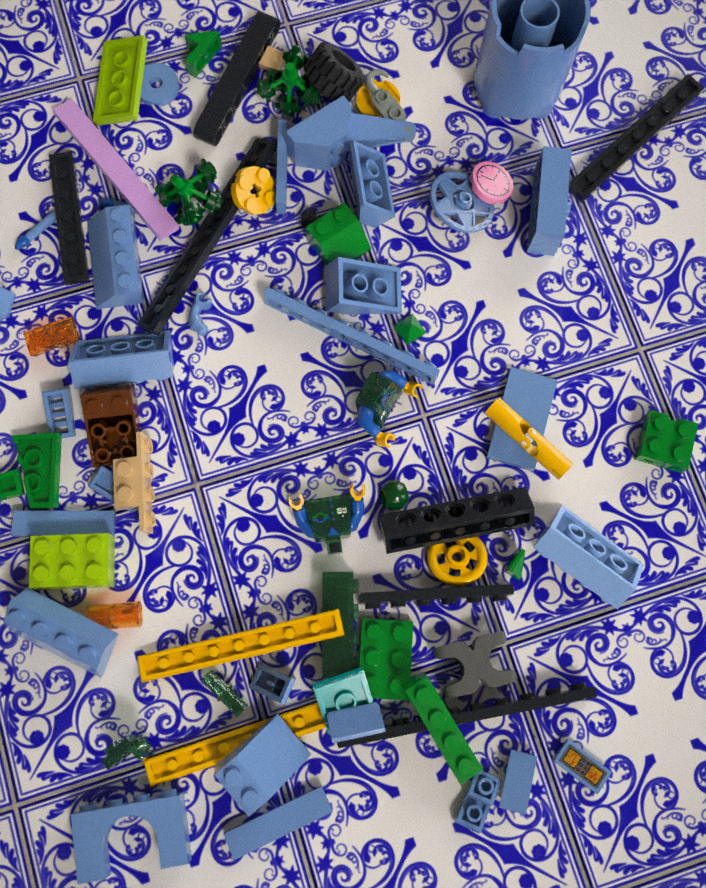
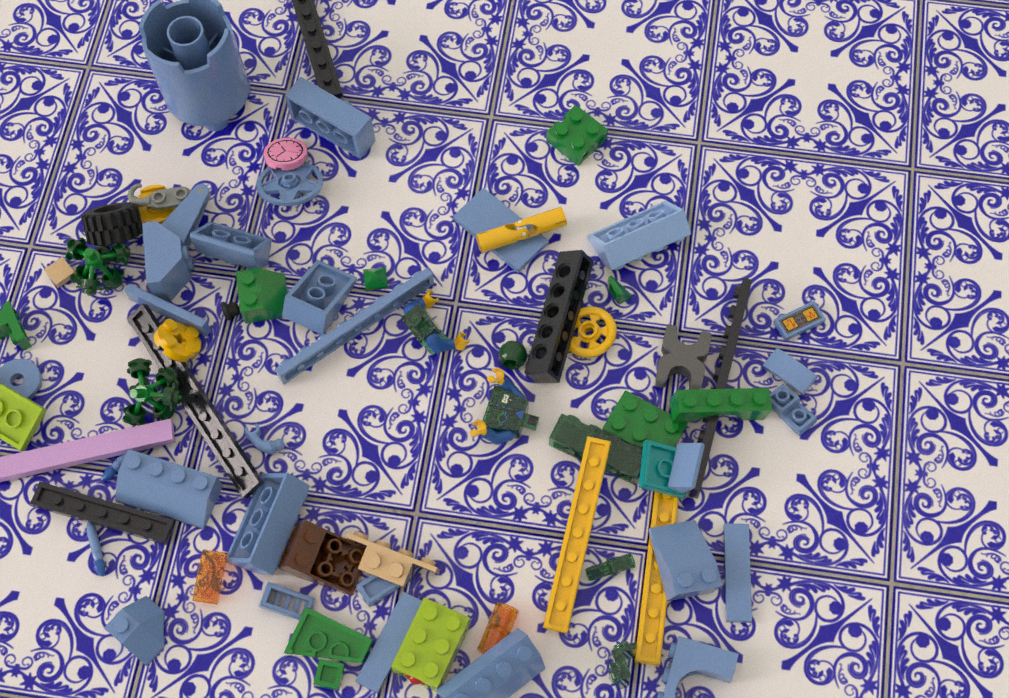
camera: 55 degrees left, 10 degrees down
black beam [193,11,281,147] -> none
medium blue slope [249,663,296,705] -> none
black plate [359,584,514,609] -> none

